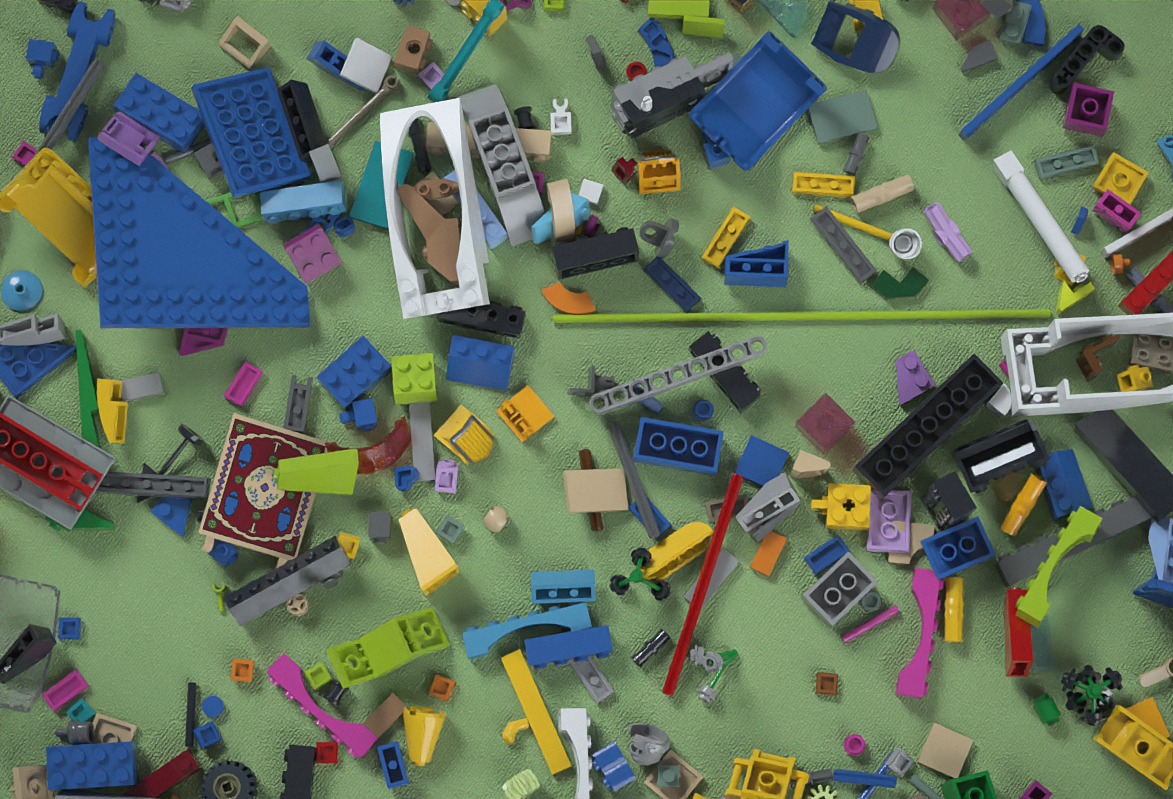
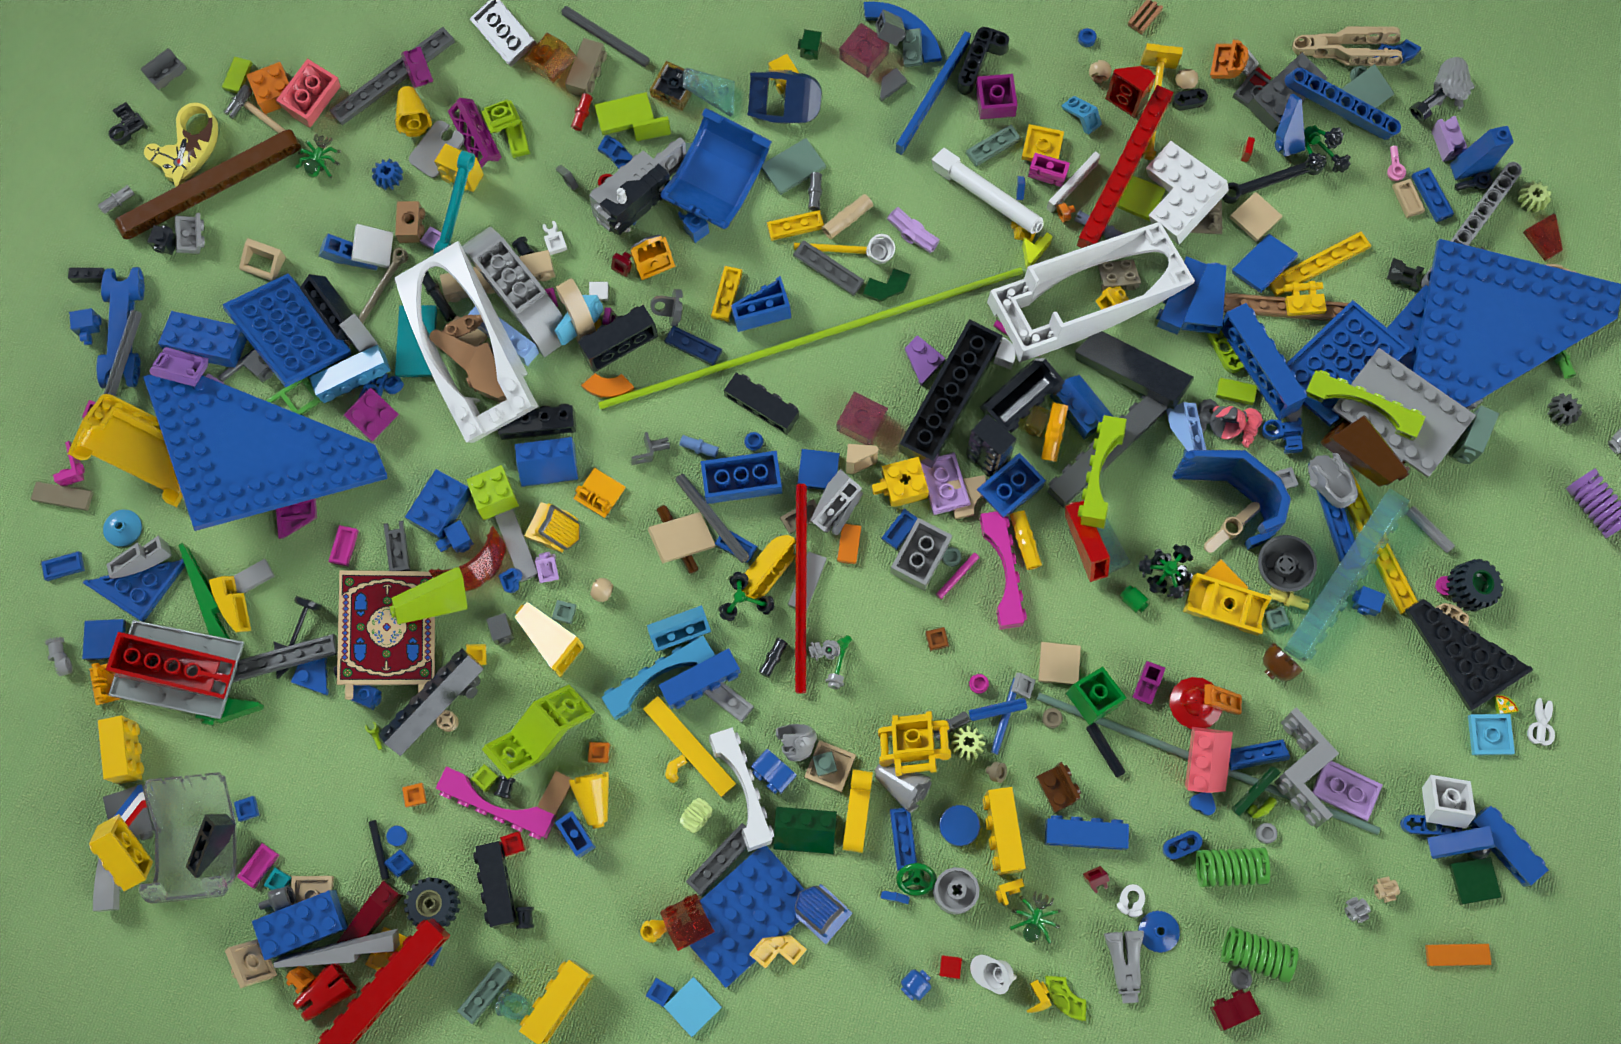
camera: 15 degrees left, 5 degrees down
light grey beam [589,336,767,415] -> none
reddish brown bracket [1076,334,1121,382] -> none

